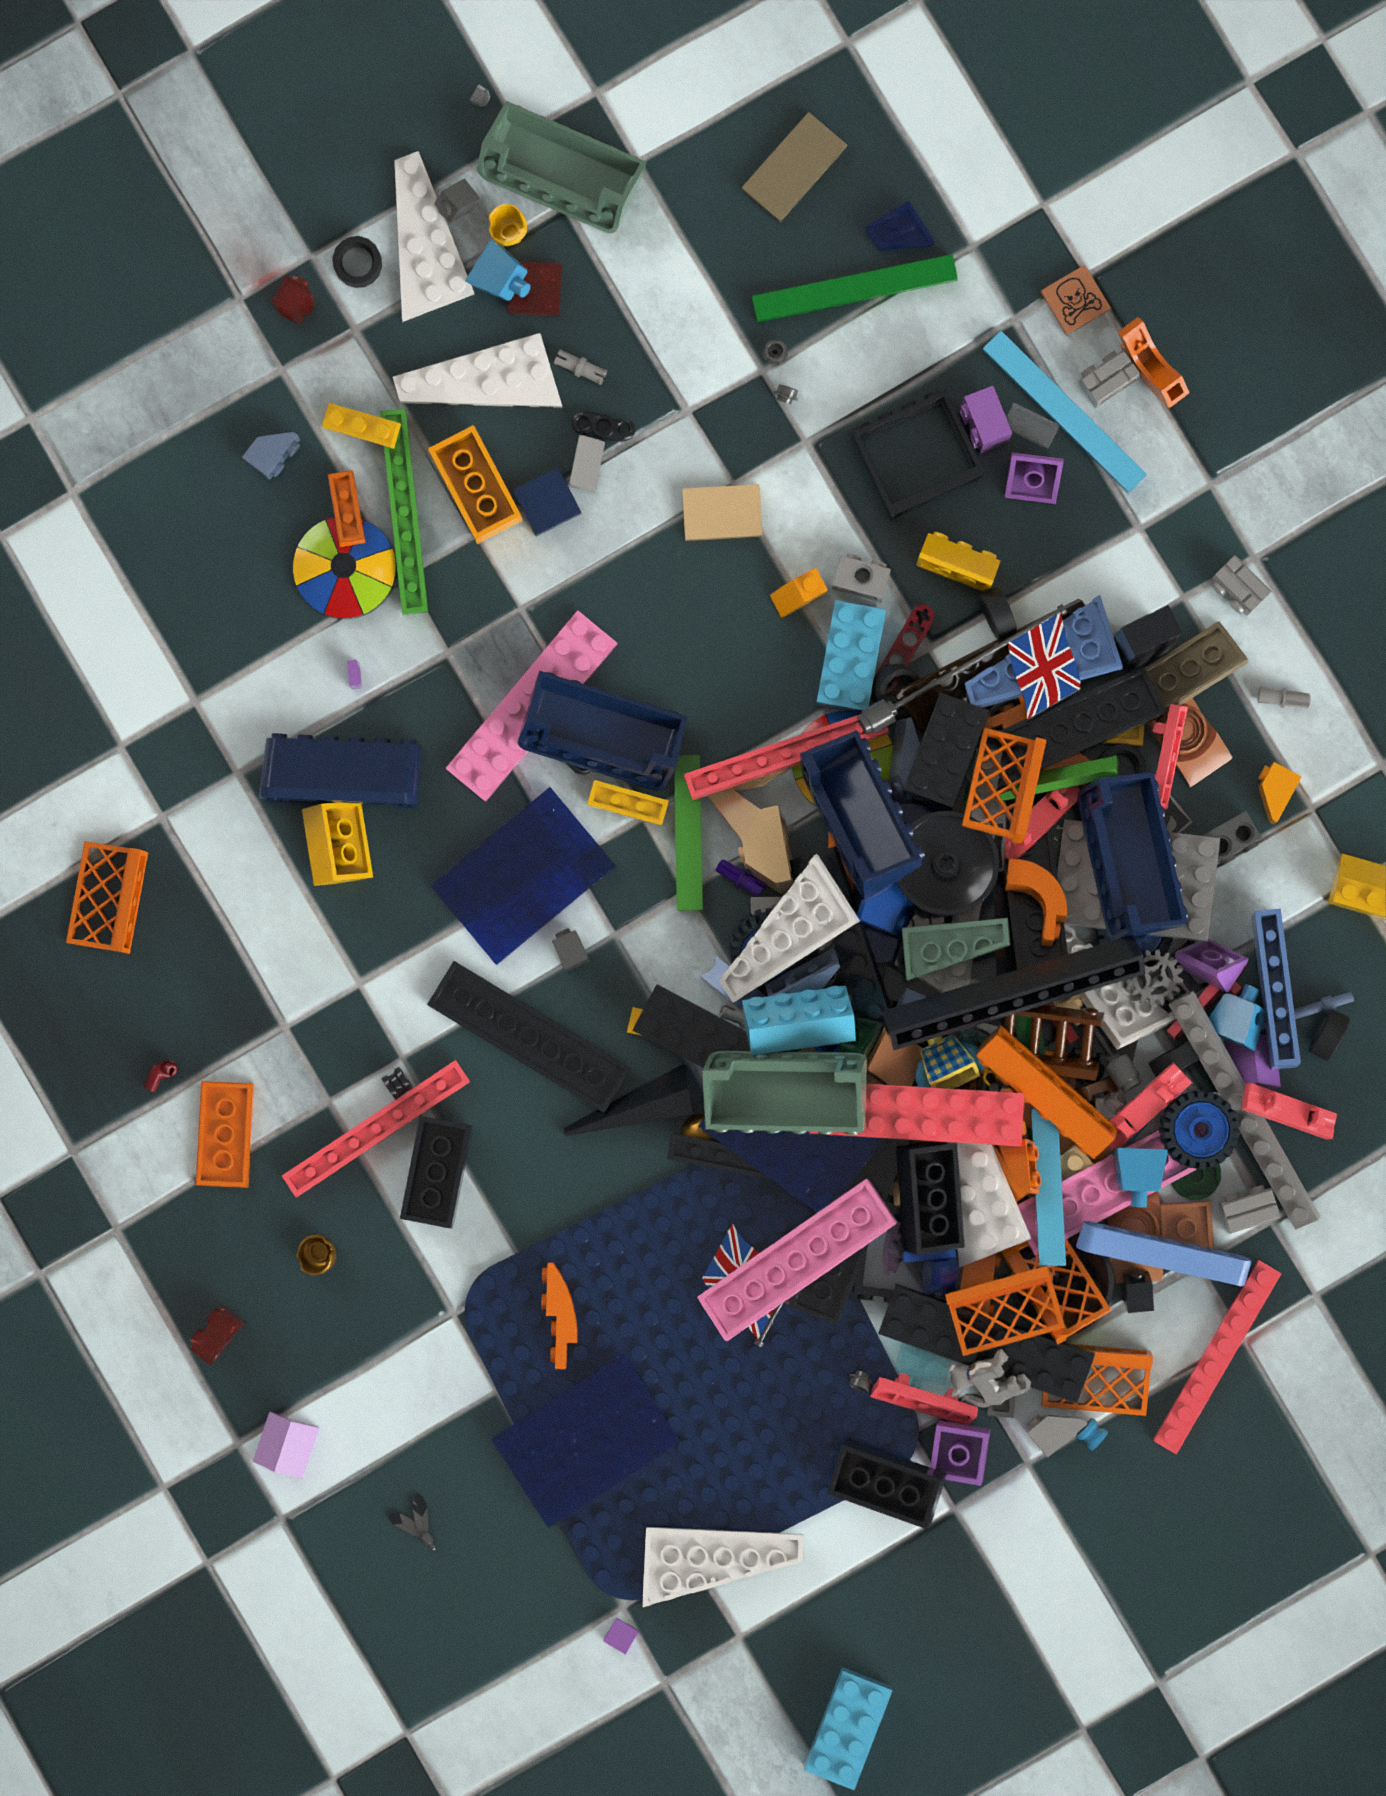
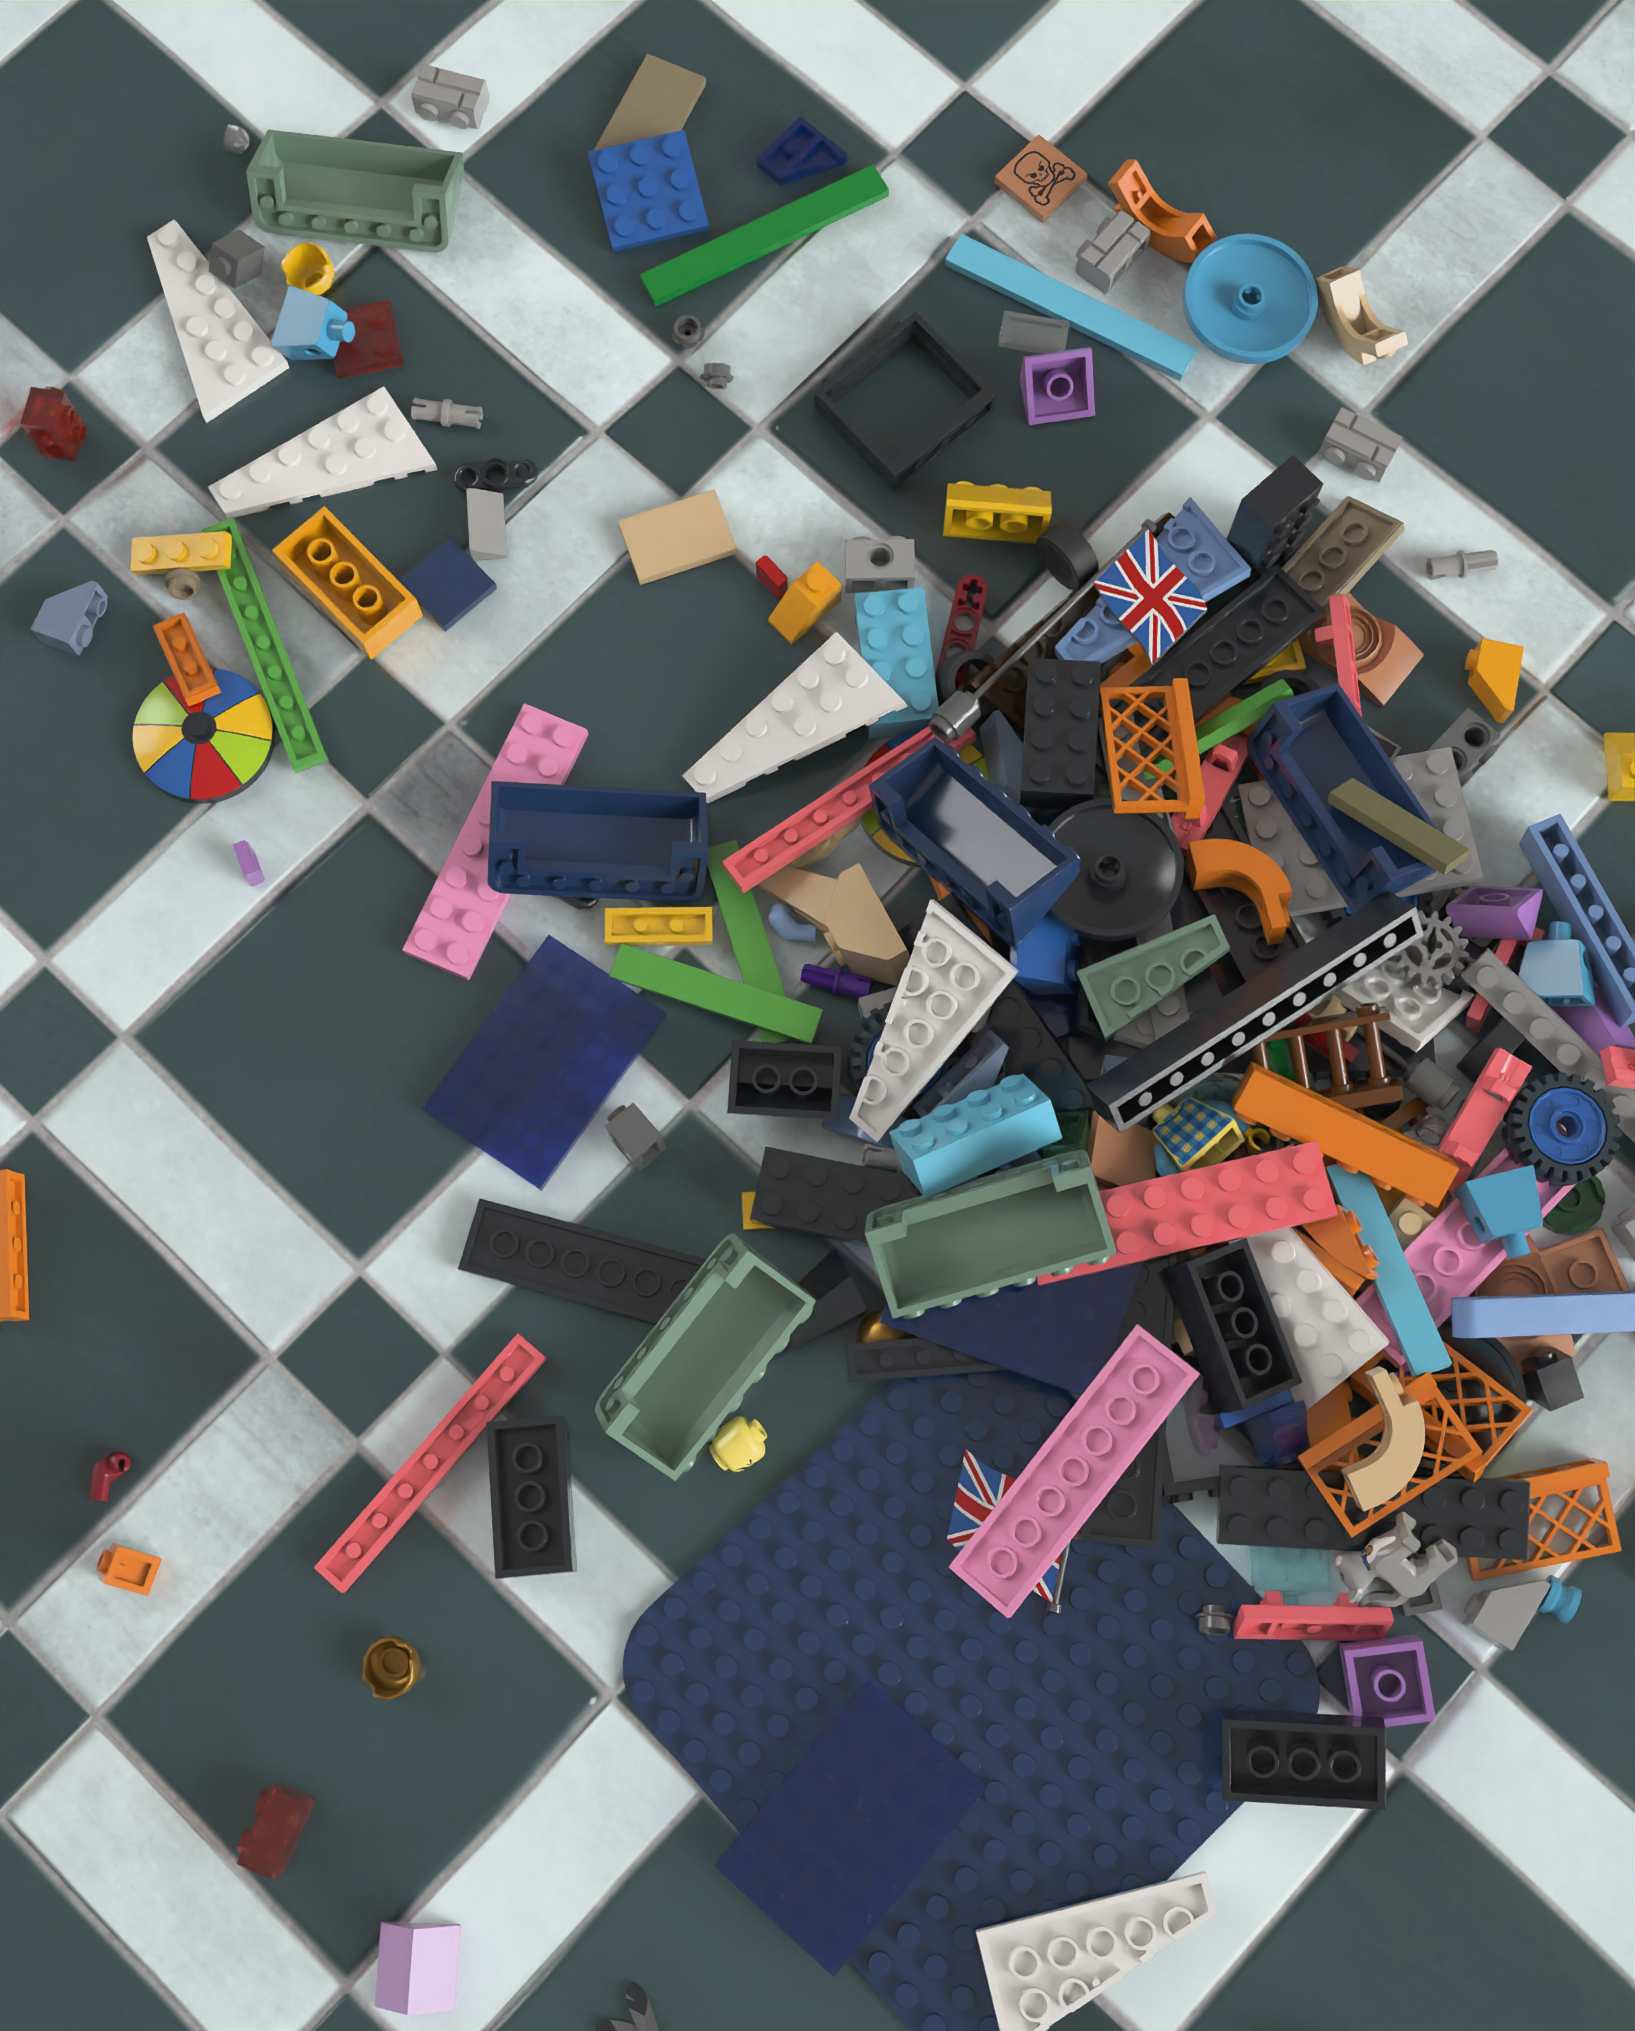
camera: 20 degrees left, 10 degrees down
orange tile [196,1081,254,1188] -> none
dark blue windscreen [260,733,422,809] -> none
yellow slope [302,803,373,886] -> none
black tyre [332,236,382,288] -> none
black wheel [381,1067,413,1099] -> none
orange slope [541,1262,578,1369] -> none
medium lavender brick [959,386,1012,454] -> none
none -> orange bracket [96,1542,162,1596]
none -> dark tan plate [165,568,201,600]
none -> light grey brick [411,64,490,129]
none -> blue plate [588,130,709,252]
none -> sand green windscreen [595,1233,816,1481]
none -> bright green tile [609,943,824,1045]
none -> white wing [682,632,908,804]
none -> light yellow head [709,1415,767,1472]
none -> black slope [727,1040,842,1120]
none -> red tile [756,555,788,600]
none -> light blue arm [768,903,816,942]
none -> dark azure dish [1182,234,1318,364]
none -> tan arch [1314,266,1408,365]
none -> olive tile [1327,778,1469,875]
none -> tan arch [1340,1366,1425,1511]

